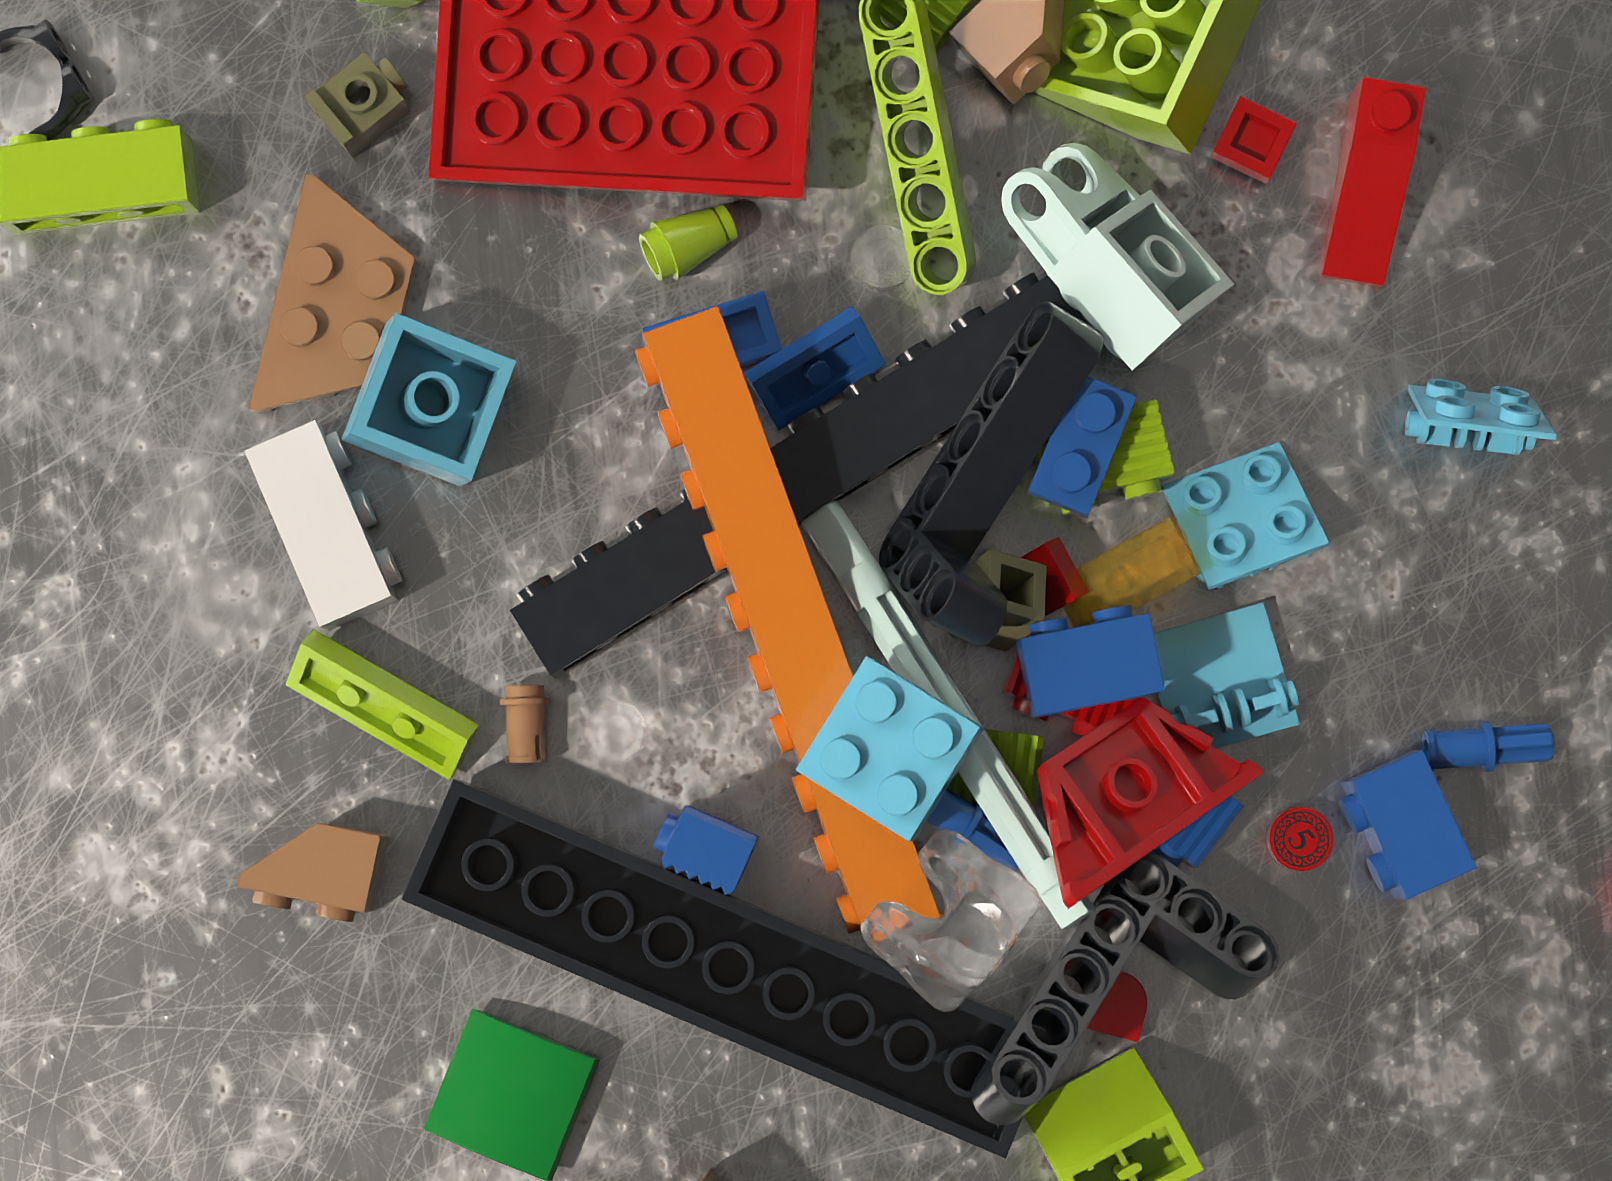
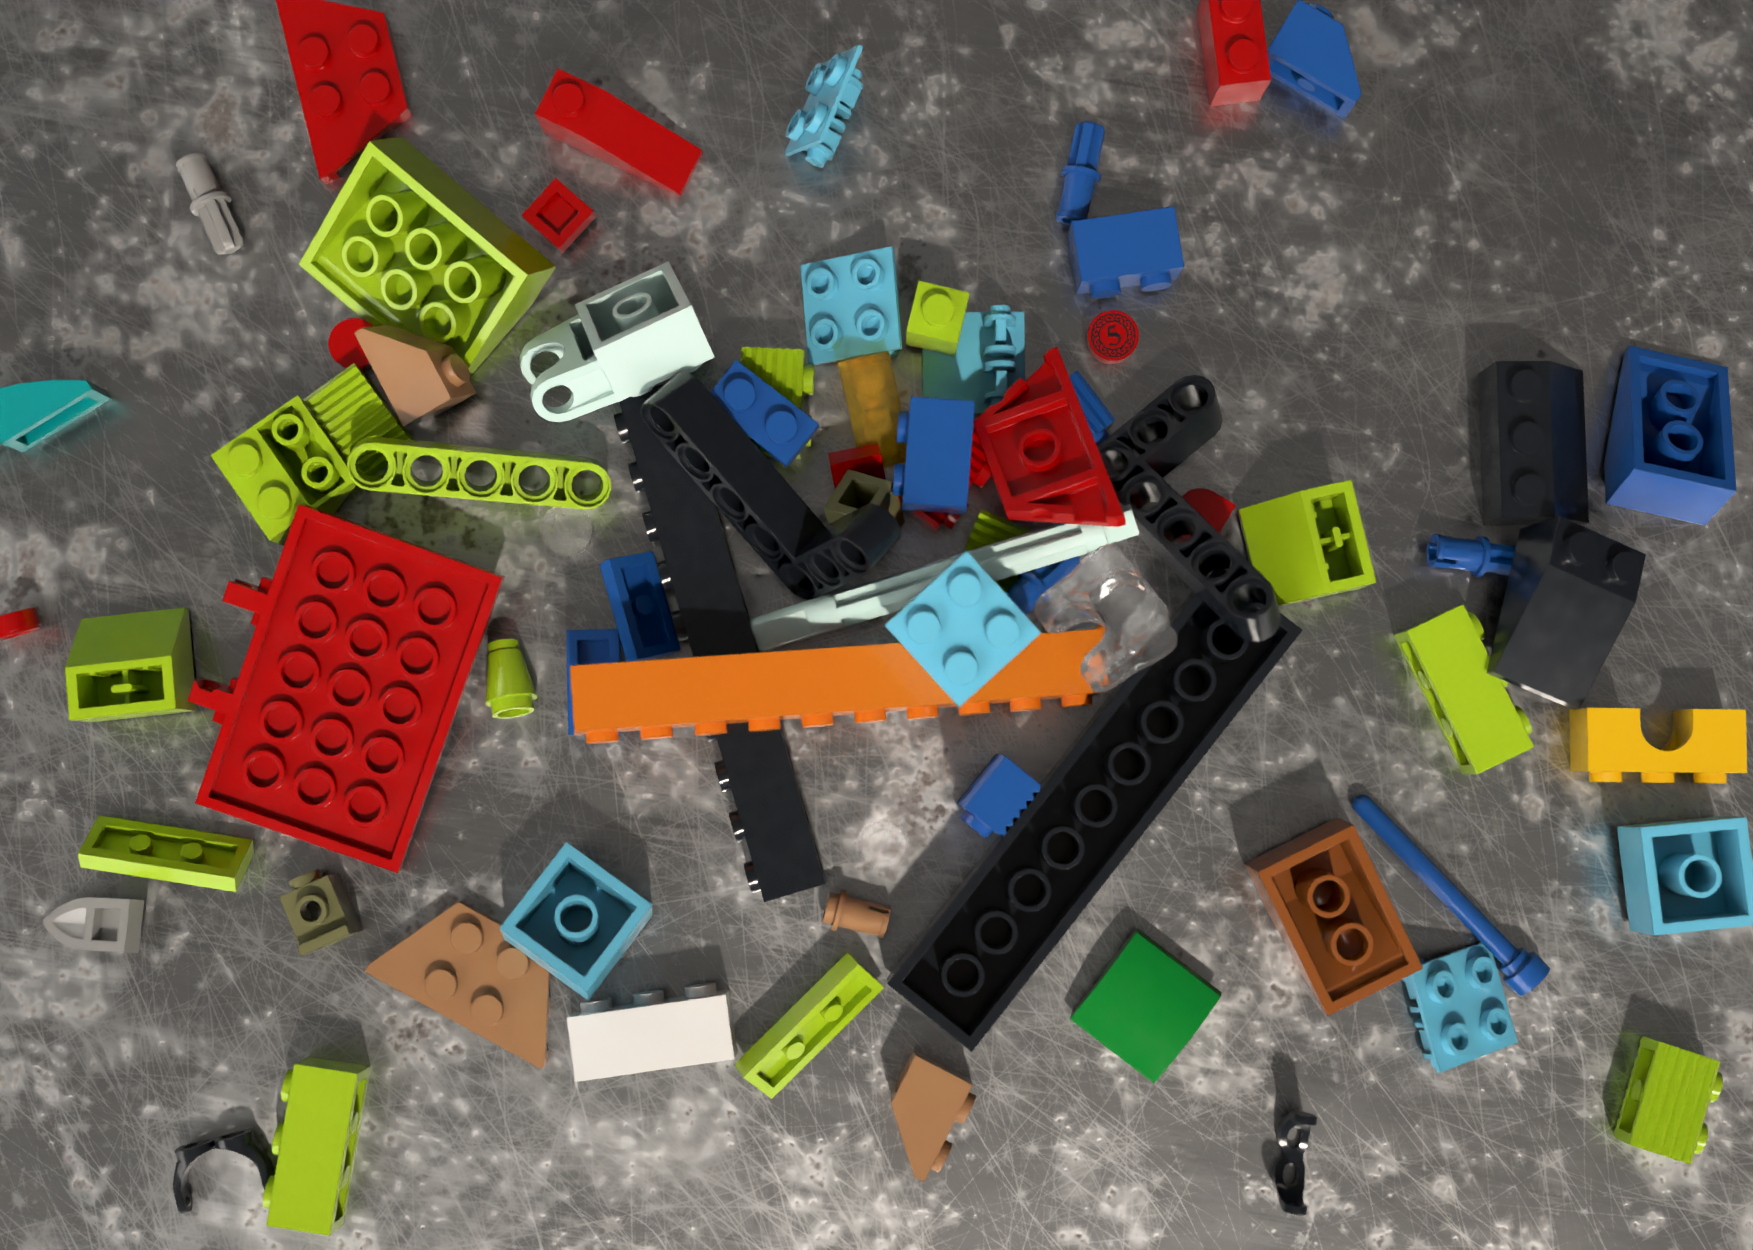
camera: 75 degrees left, 0 degrees up
none -> lime brick [906,281,970,356]

